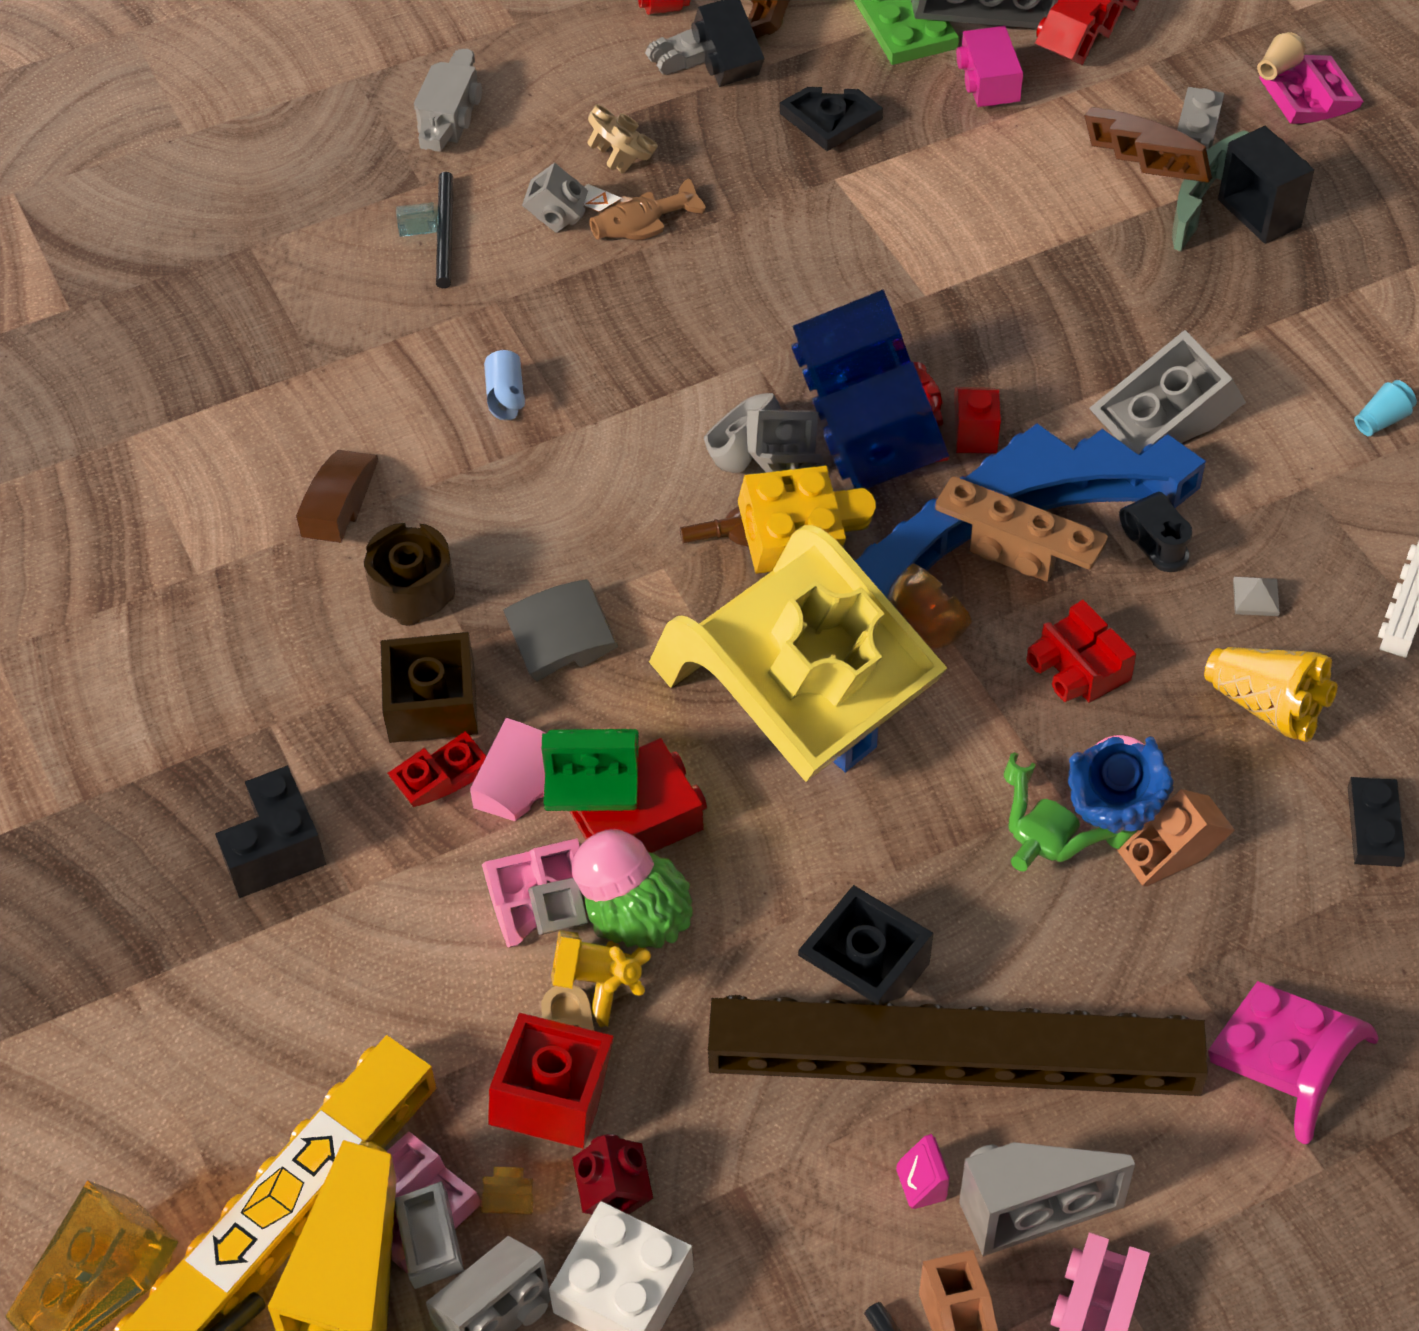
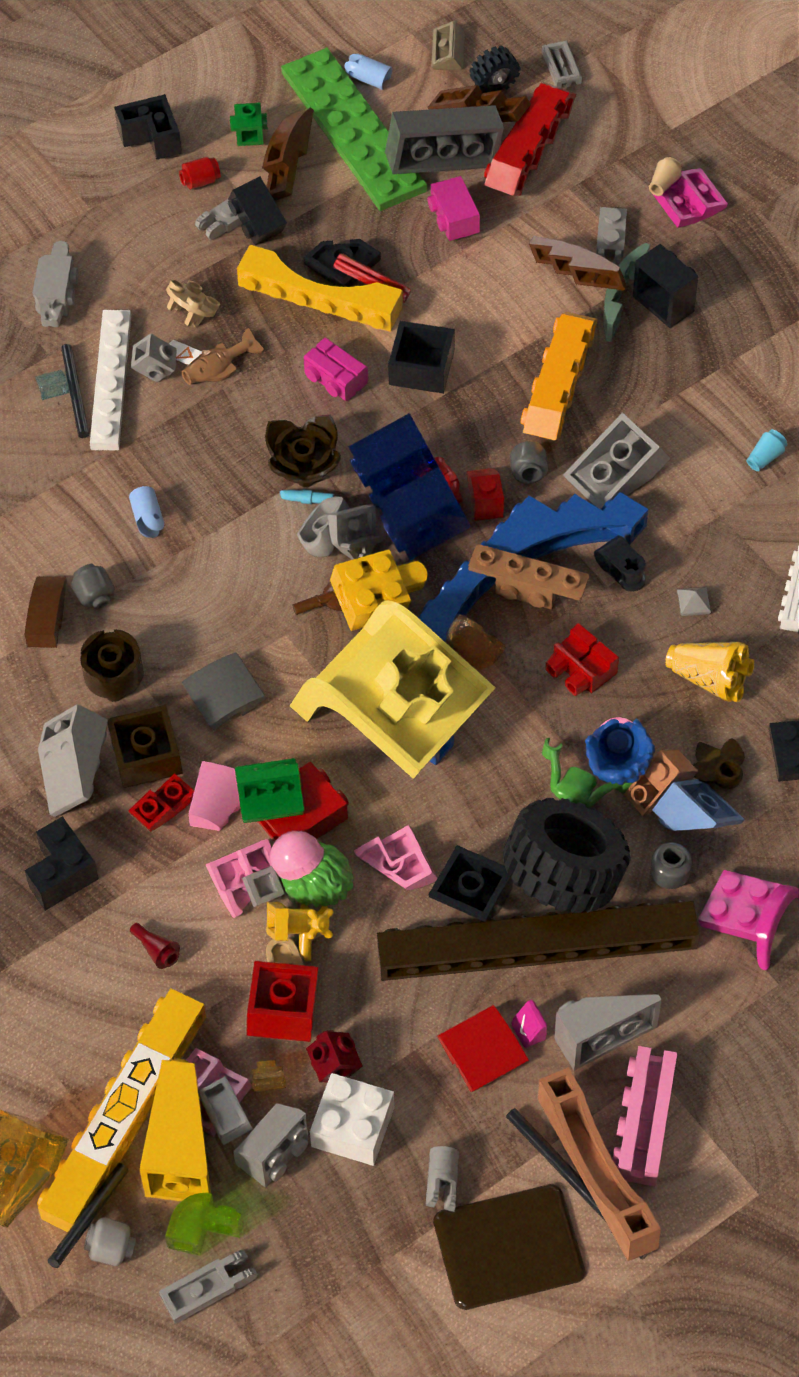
camera: 10 degrees left, 5 degrees up
none -> light grey slope [38,704,108,817]
none -> dark grey head [71,563,115,609]
none -> white plate [90,310,131,450]
none -> dark red cone [130,923,180,969]
none -> yellow arch [237,245,403,332]
none -> dark brown brick [265,415,341,487]
none -> medium azure piece [280,489,335,504]
none -> dark pink brick [304,338,368,401]
none -> red axle [334,254,411,303]
none -> bright pink slope [354,825,437,890]
none -> black piece [388,321,455,394]
none -> red slope [437,1005,529,1092]
none -> black tyre [503,798,631,913]
none -> dark grey head [510,441,548,484]
none -> light orange brick [521,312,598,440]
none -> dark grey head [650,843,692,889]
none -> medium blue slope [652,779,744,831]
none -> dark brown plate [692,738,745,789]

